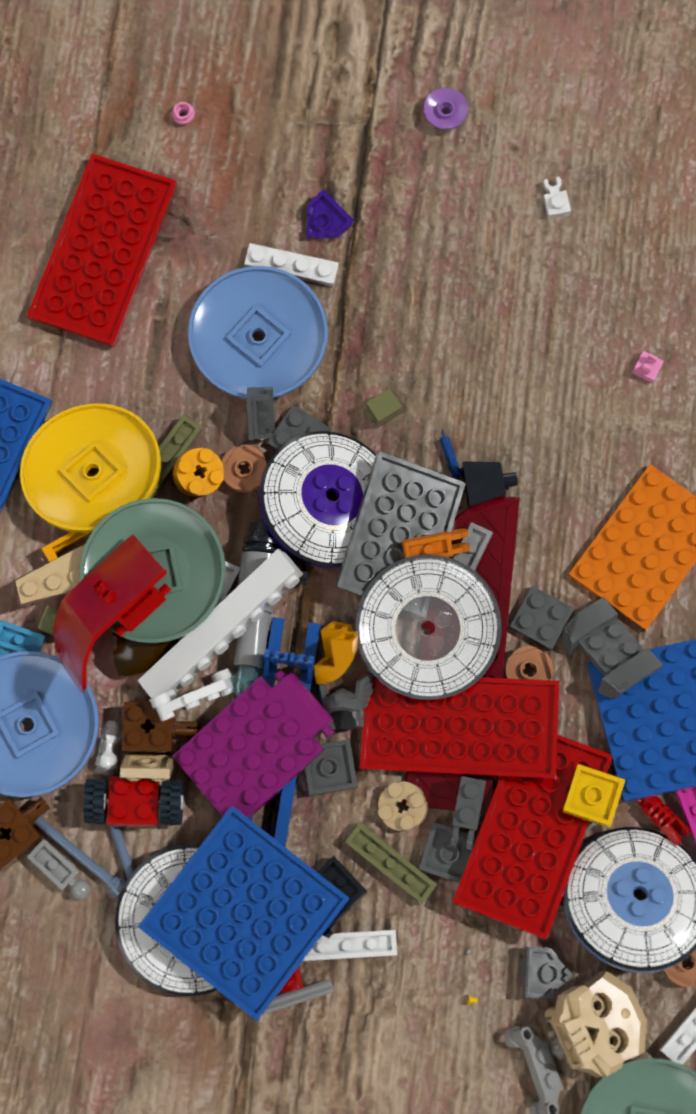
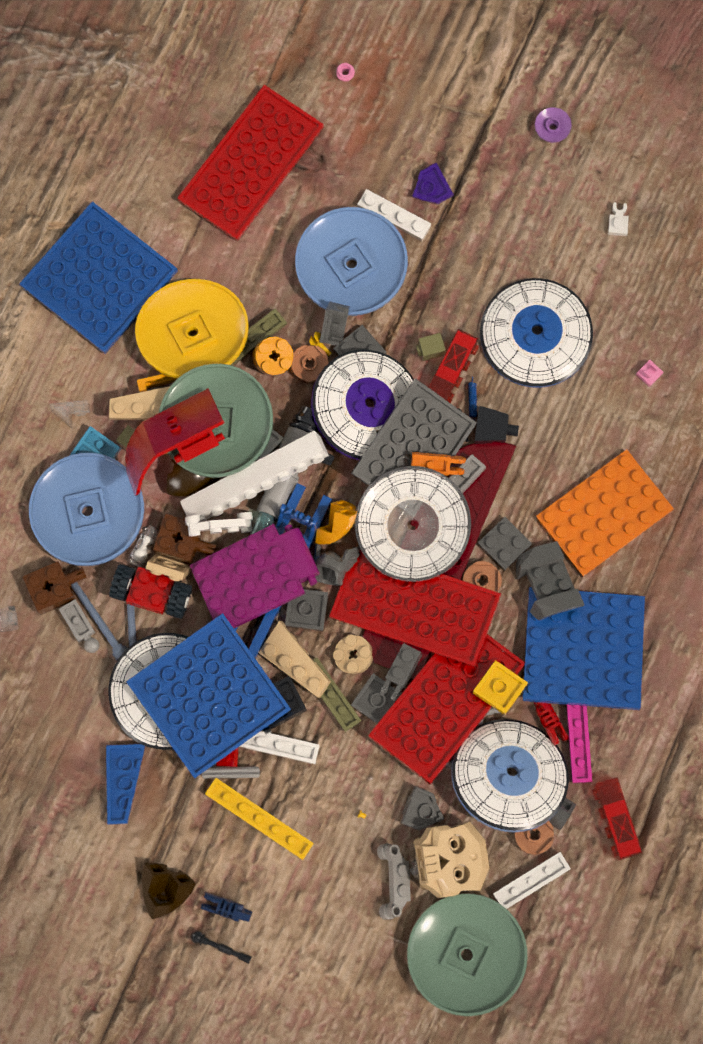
camera: 20 degrees right, 0 degrees up
none -> blue wing [106,744,146,825]
none -> yellow plate [205,778,314,860]
none -> tan wing [259,621,331,698]
none -> yellow hand [309,332,332,356]
none -> clear red brick [428,329,480,404]
none -> dish [480,278,593,388]

